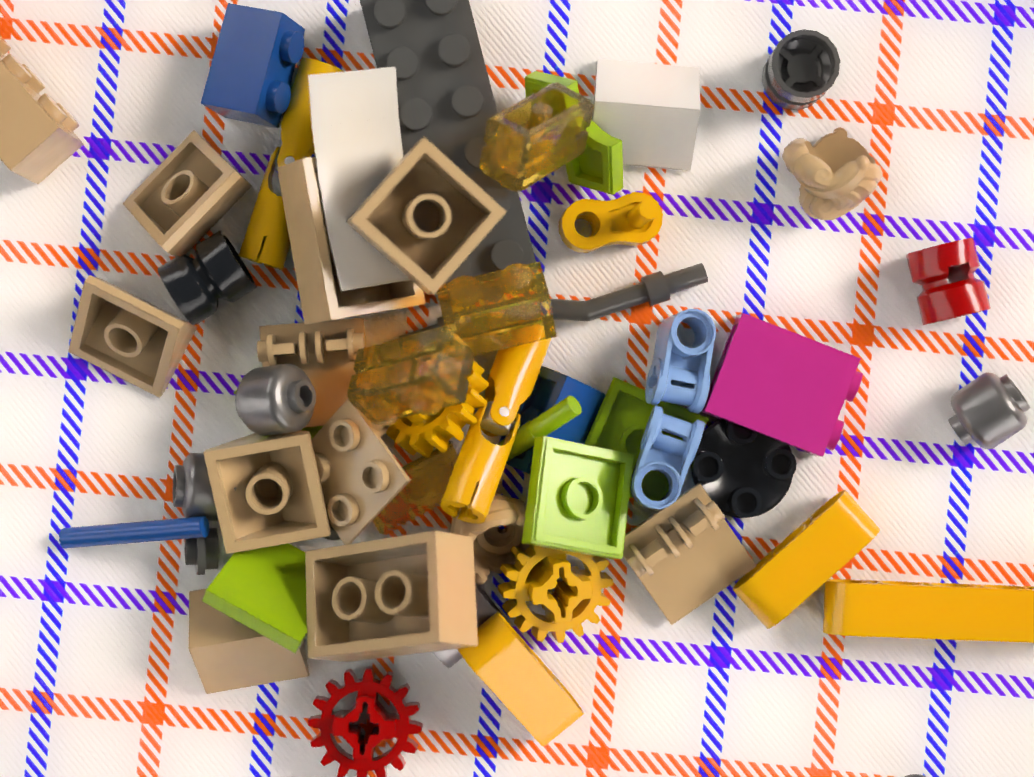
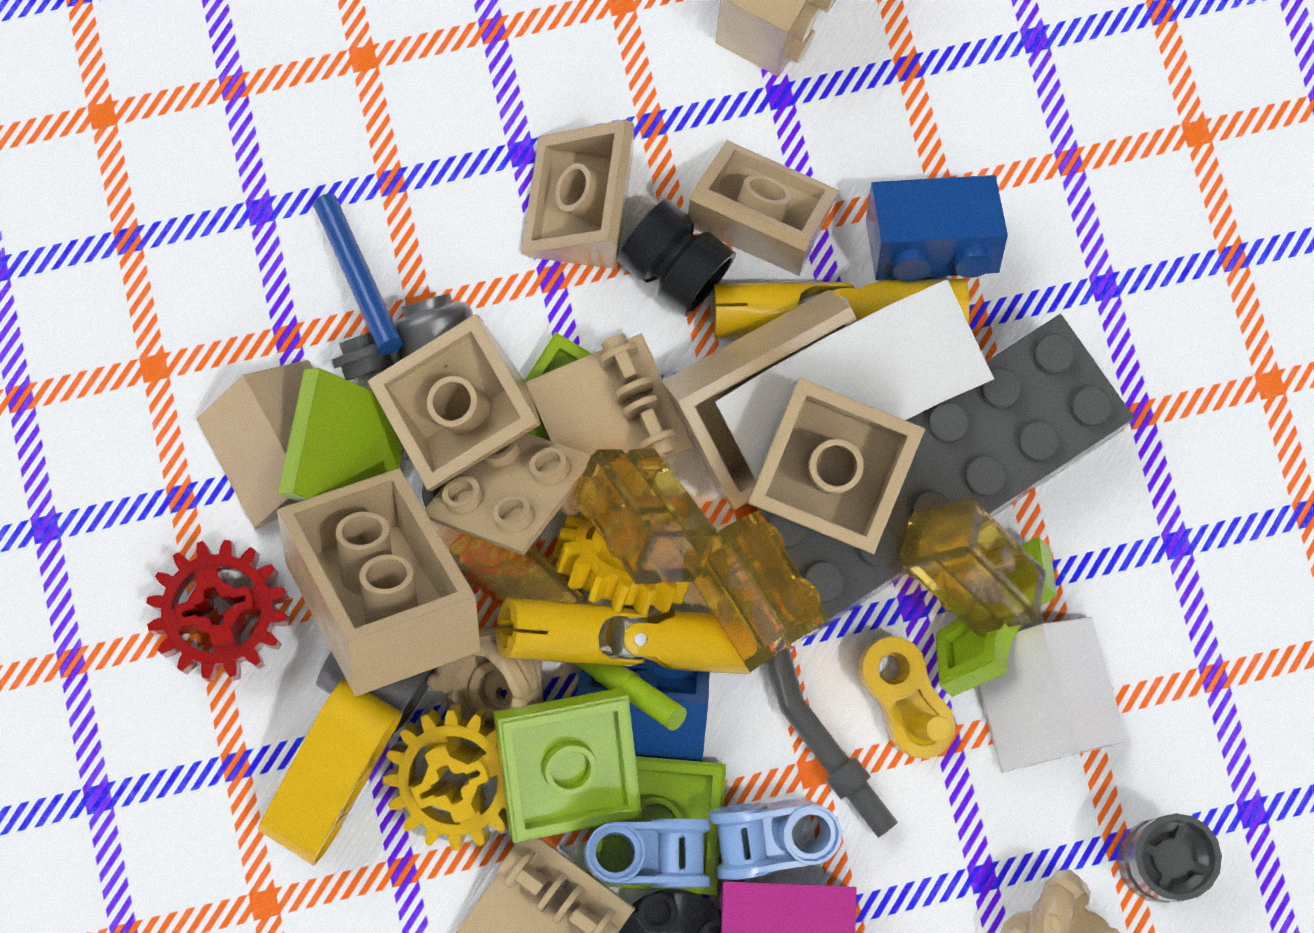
camera: 65 degrees right, 10 degrees down
flat silver head [235,364,316,436] -> none

